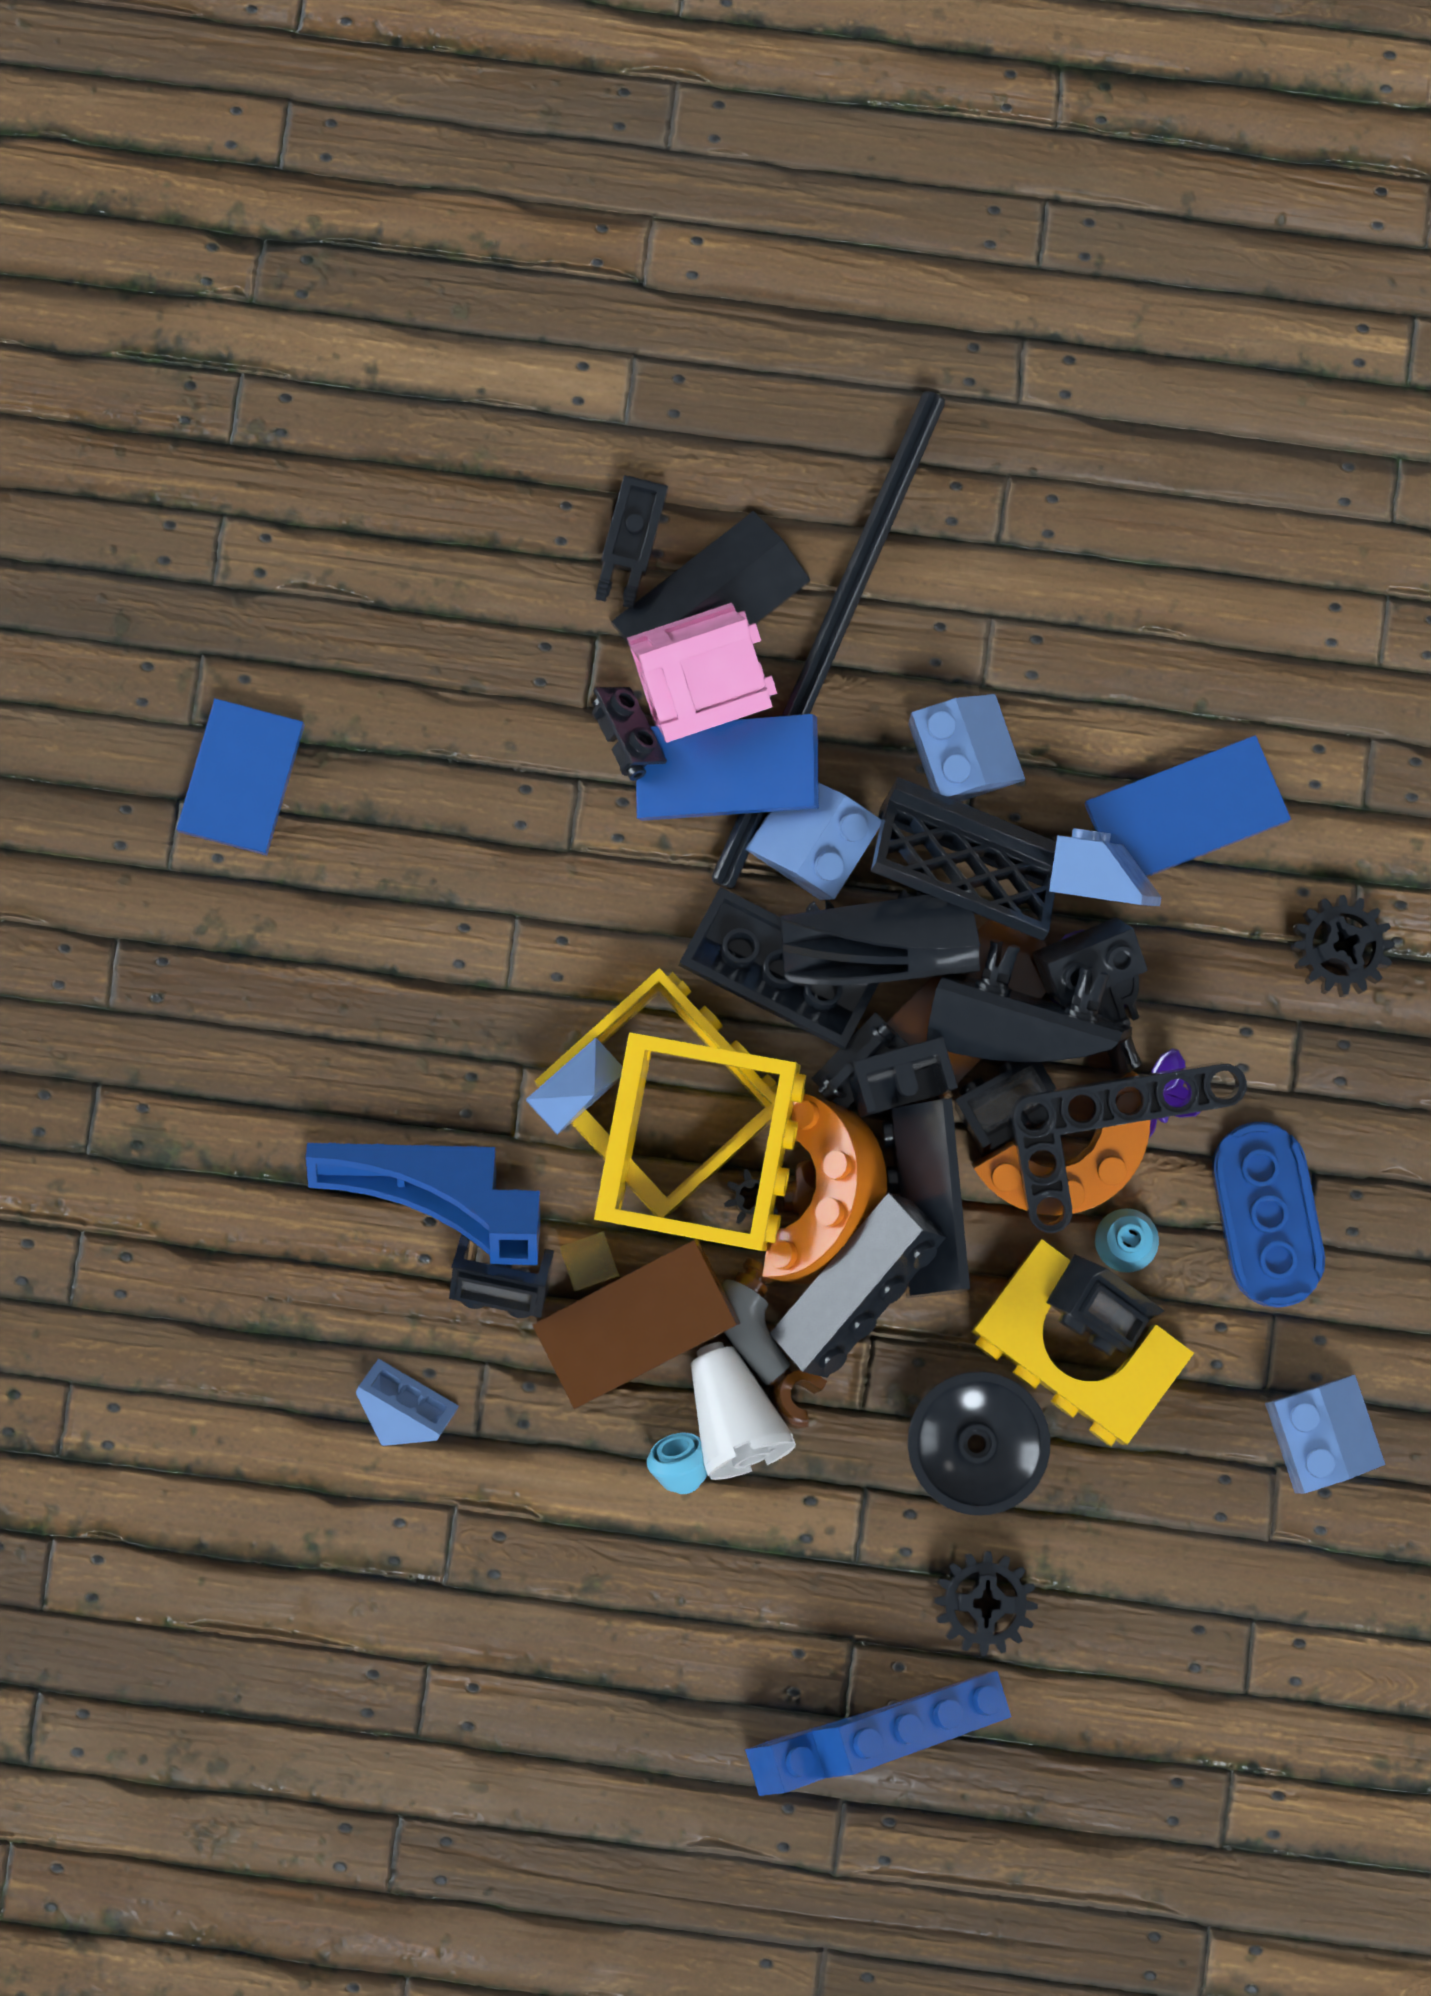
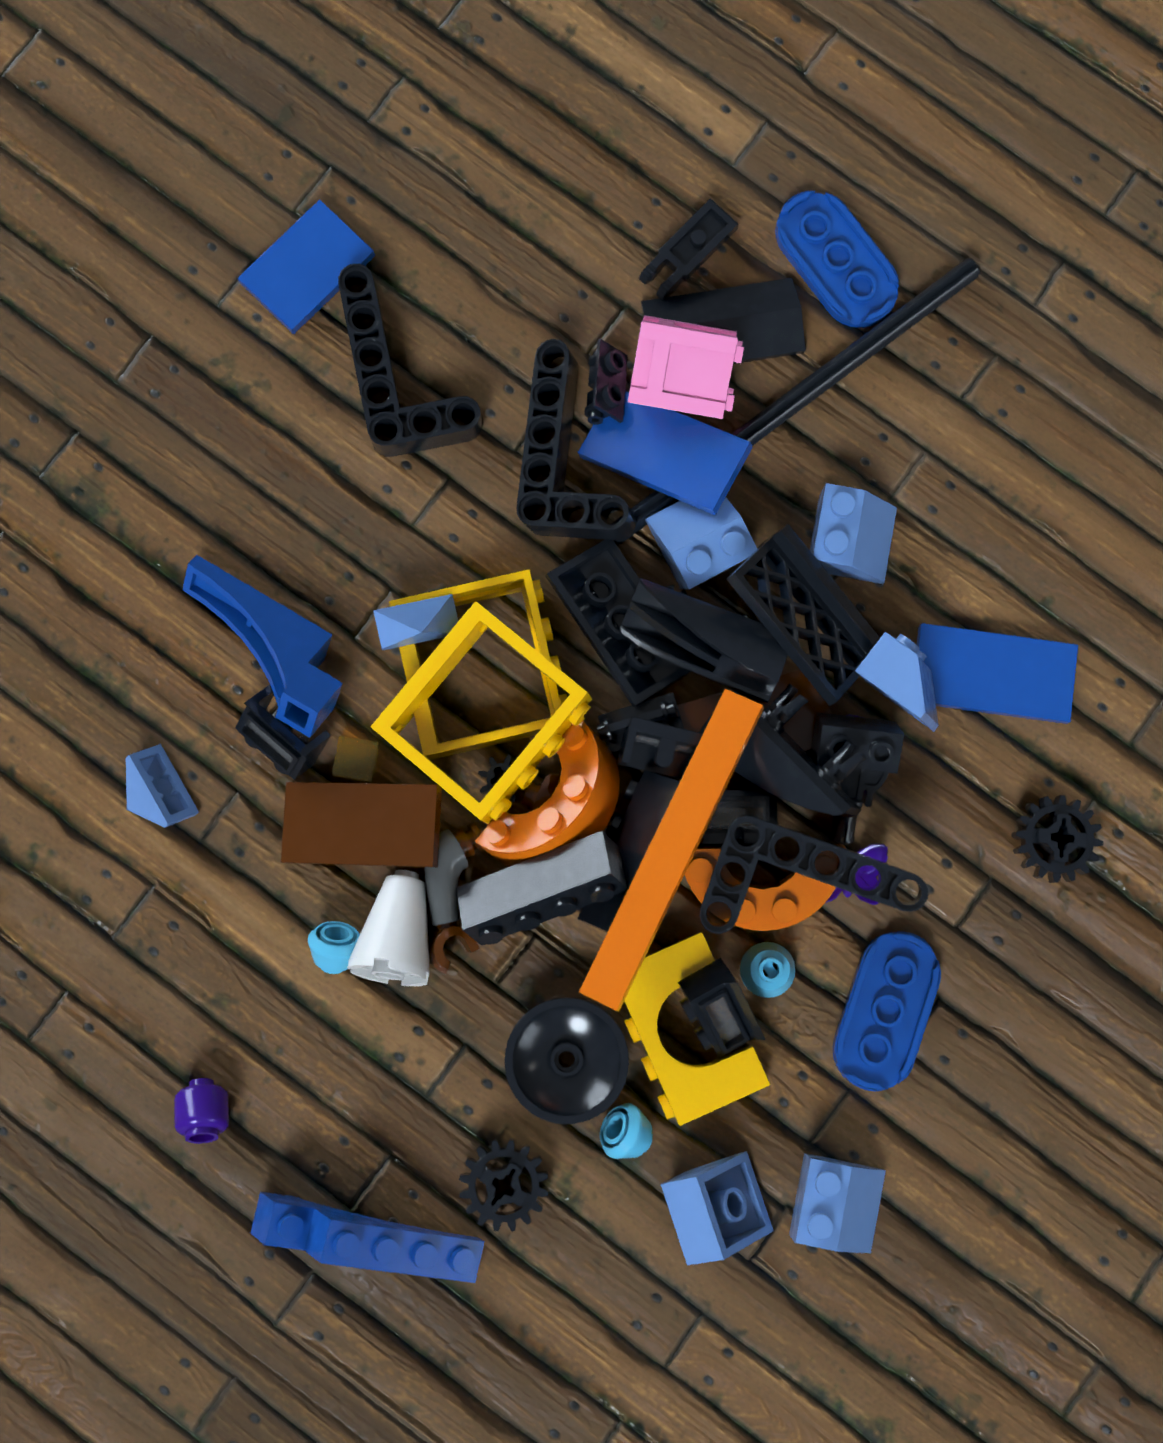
camera: 30 degrees right, 0 degrees up
none -> dark purple head [174,1078,229,1144]
none -> black beam [338,264,482,457]
none -> black beam [516,339,637,540]
none -> orange tile [579,689,764,1012]
none -> medium azure cone [600,1103,653,1159]
none -> medium blue slope [661,1151,774,1265]
none -> blue tile [775,191,899,328]

